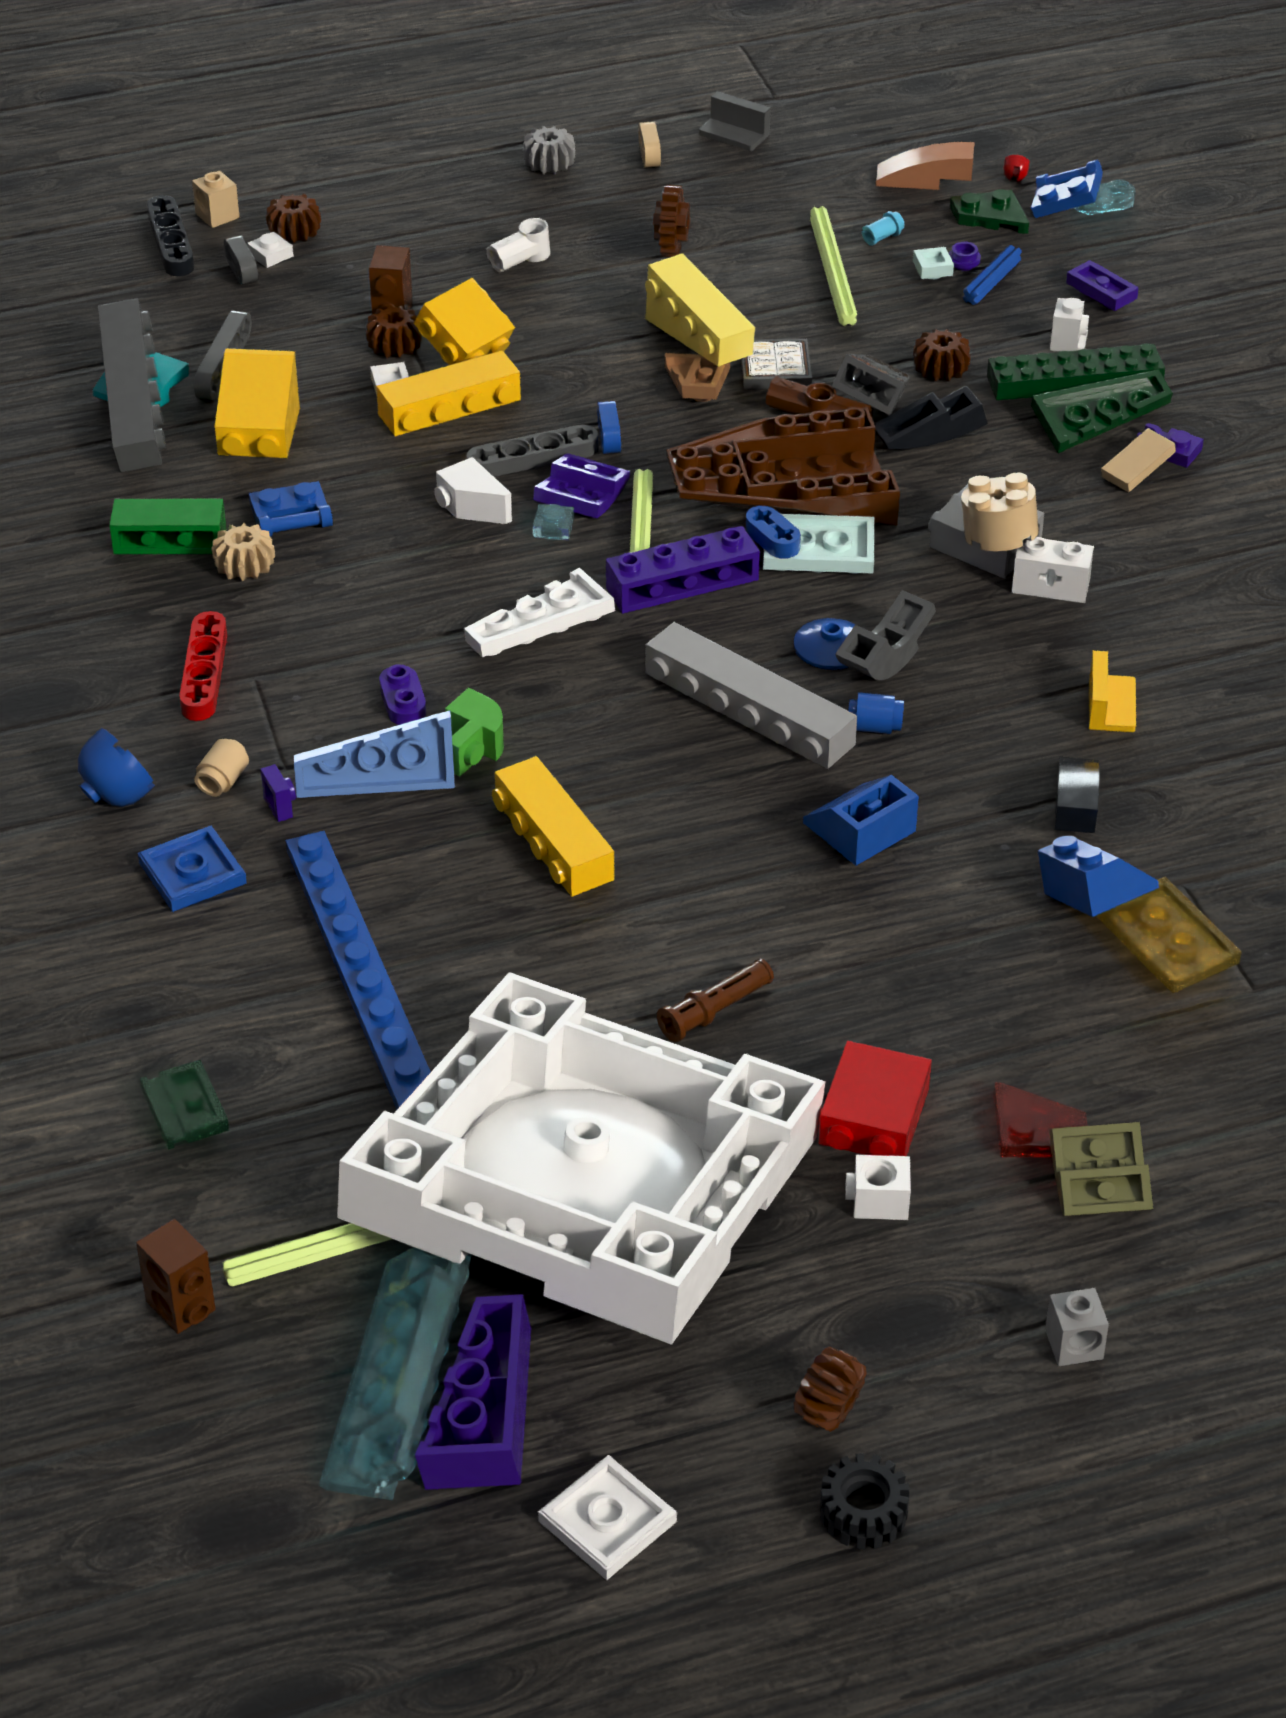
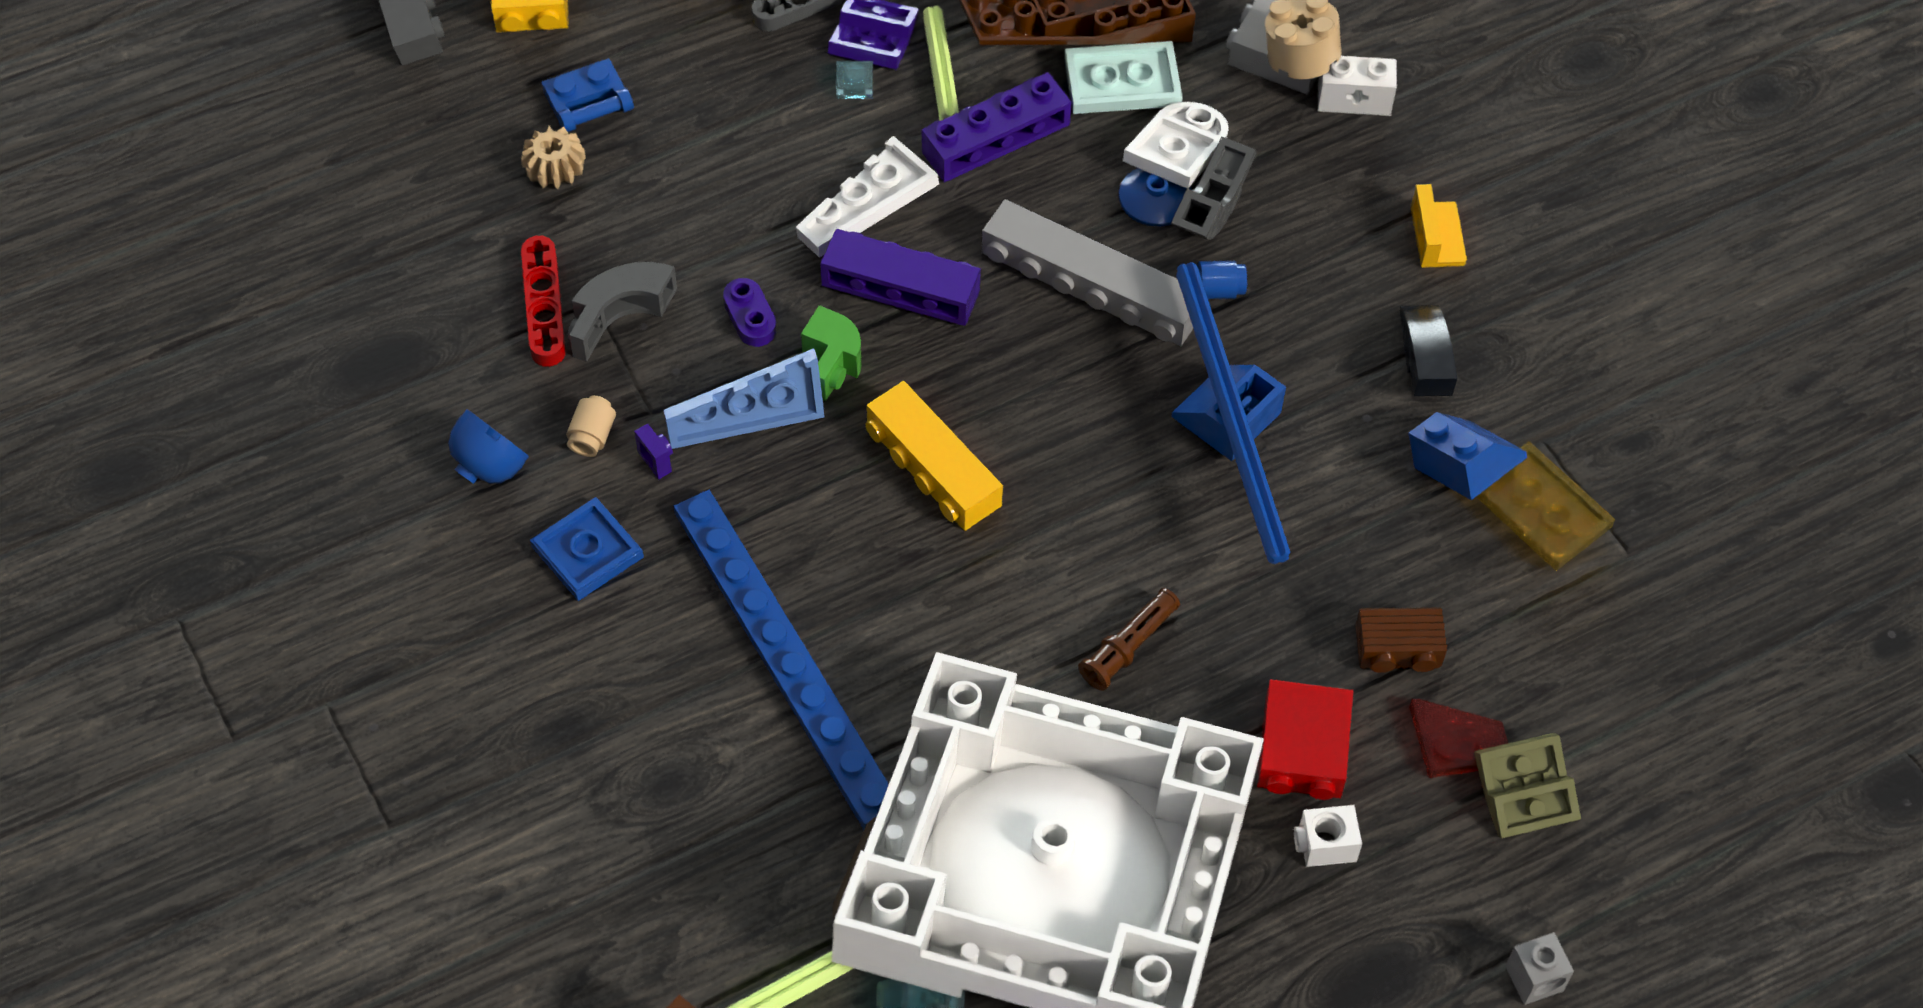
camera: 10 degrees left, 15 degrees up
green brick [110,498,226,554] -> none
clear green plate [140,1060,229,1150] -> none
white slope [434,457,512,524] -> none
blue beam [746,506,801,559] -> none
none -> dark grey arch [567,262,677,362]
none -> dark purple brick [820,228,981,326]
none -> white tile [1123,102,1228,189]
none -> blue axle [1176,262,1290,564]
none -> reddish brown brick [1355,607,1447,673]

